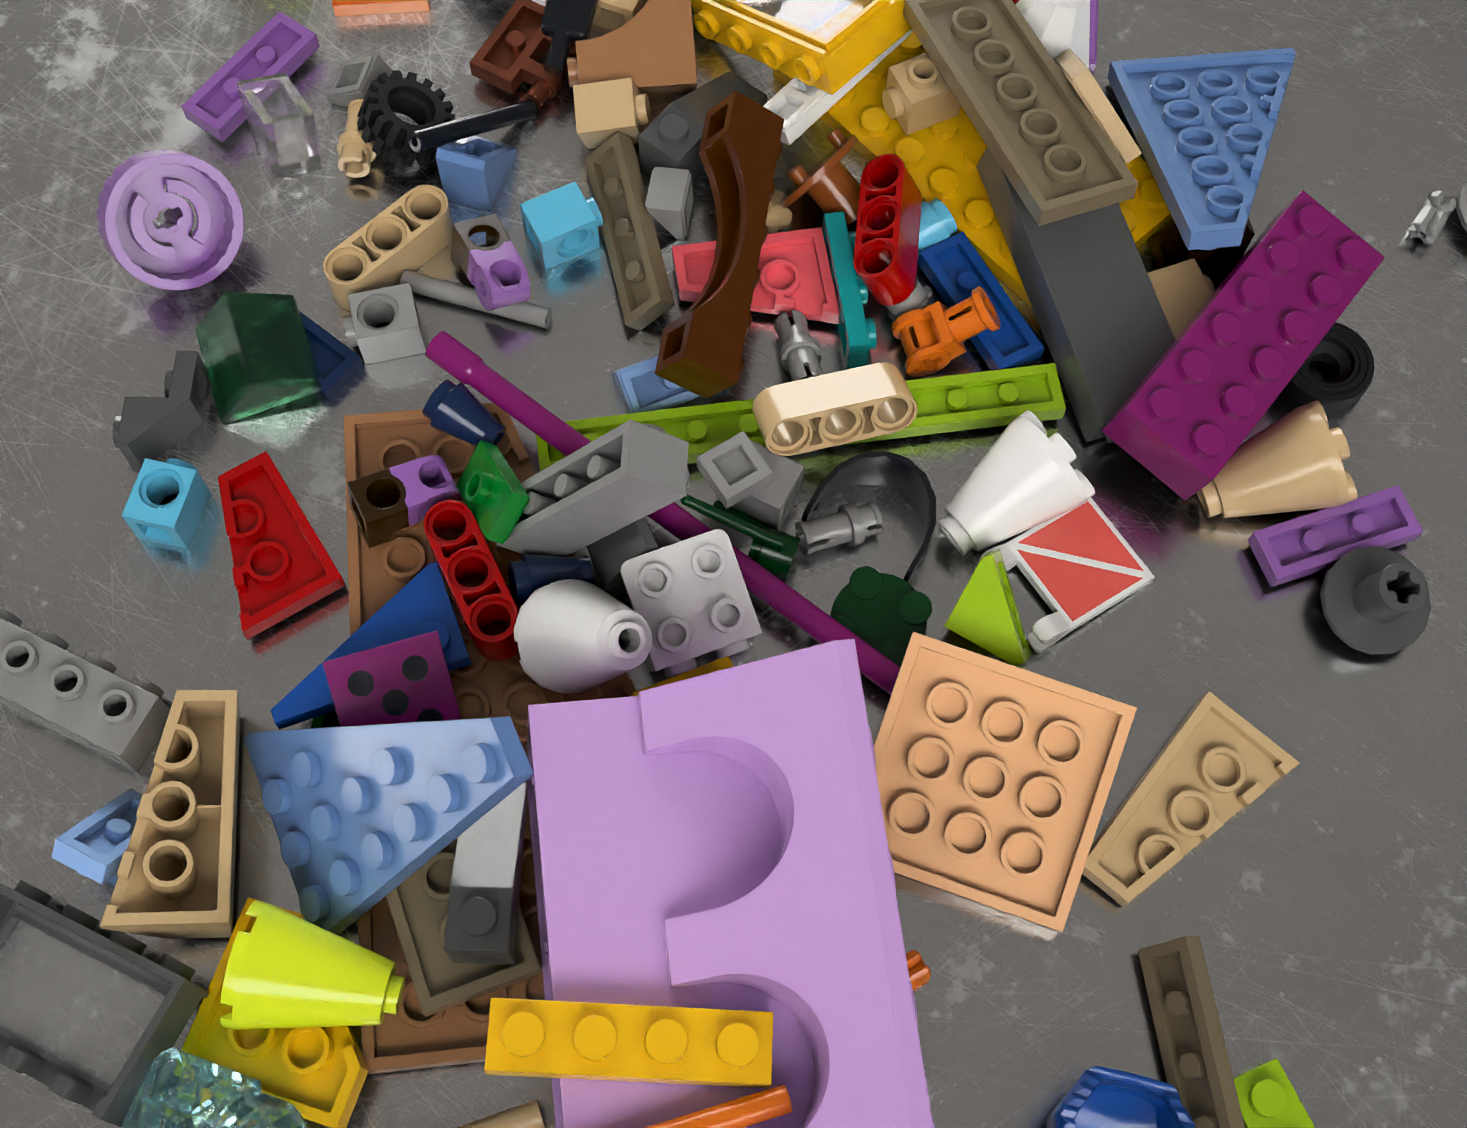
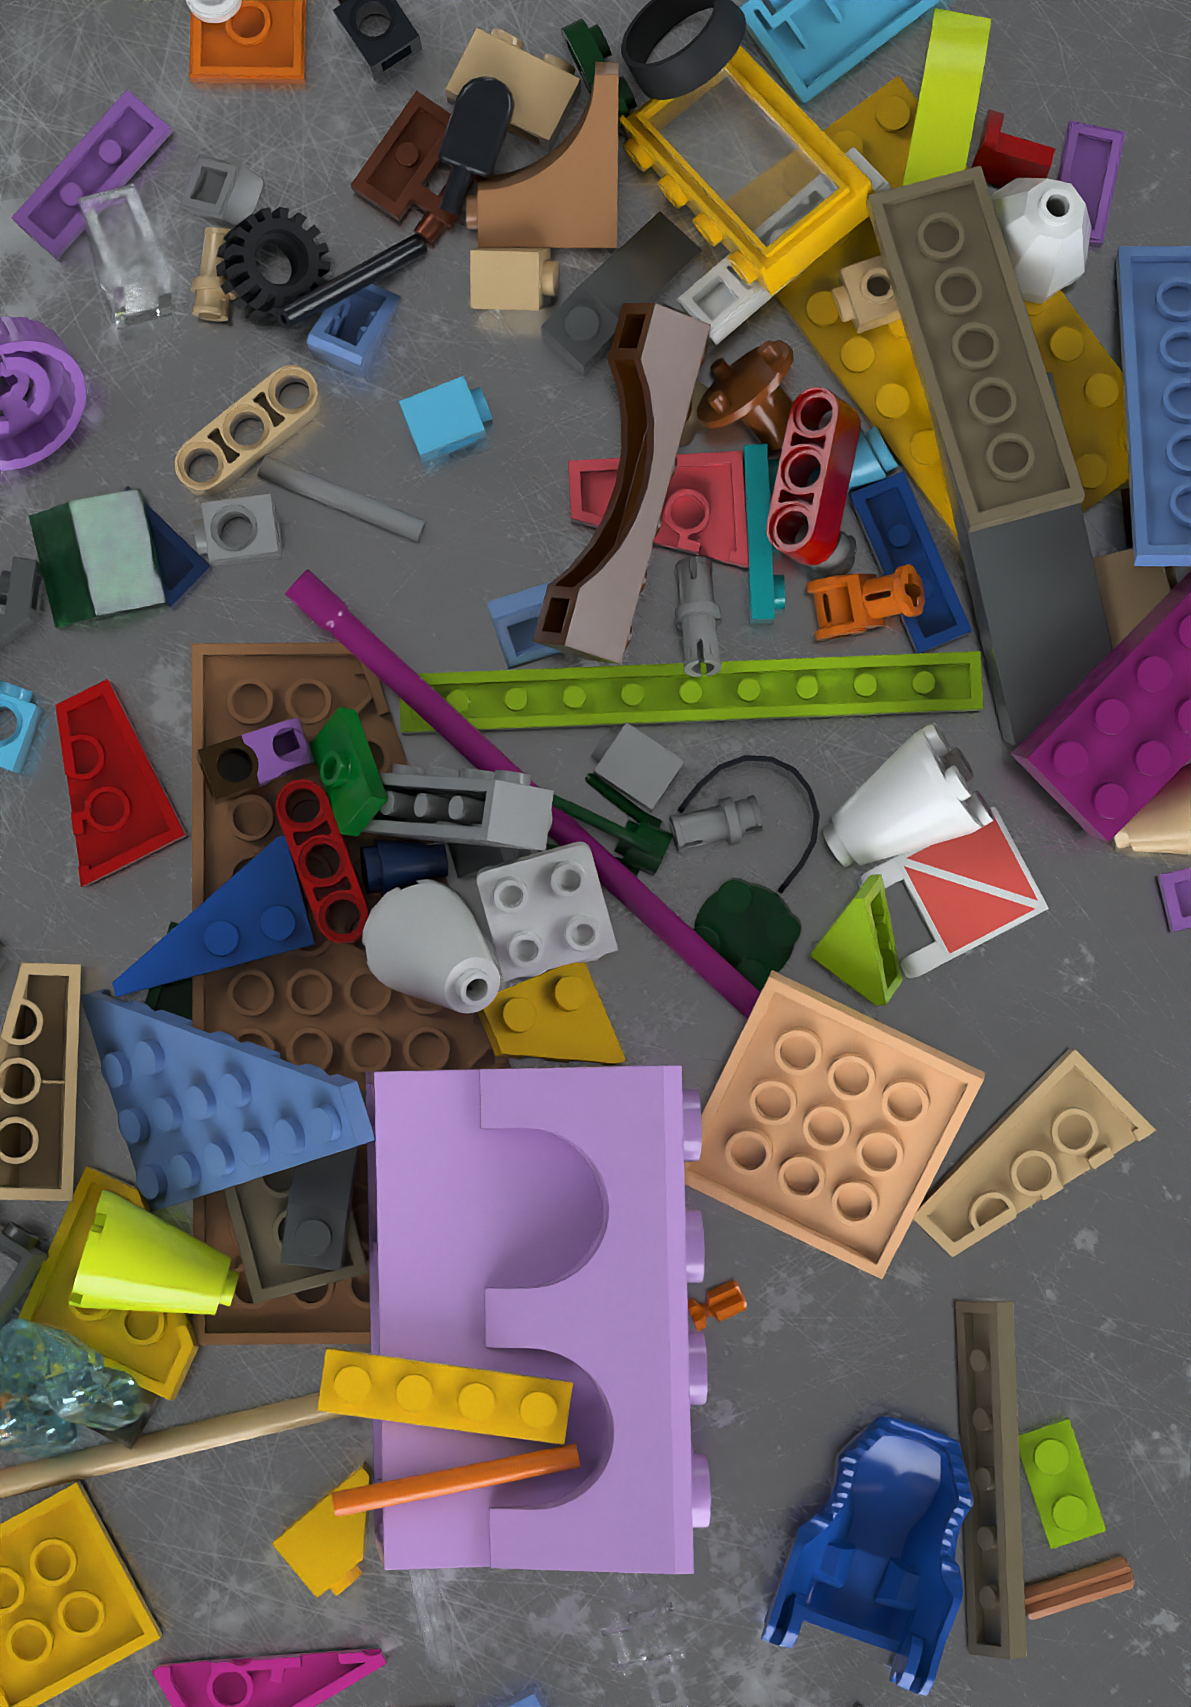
camera: 15 degrees right, 20 degrees up
magenta tile [322,630,462,726] -> none
dark blue cone [423,379,506,447] -> none
medium lavender leg [451,213,530,311] -> none
dark tan plate [584,132,675,331] -> none
light grey slope [645,167,695,241] -> none
light grey plate [697,431,773,509] -> none
tan beam [752,362,918,456] -> none
tan tile [1055,48,1142,164] -> none

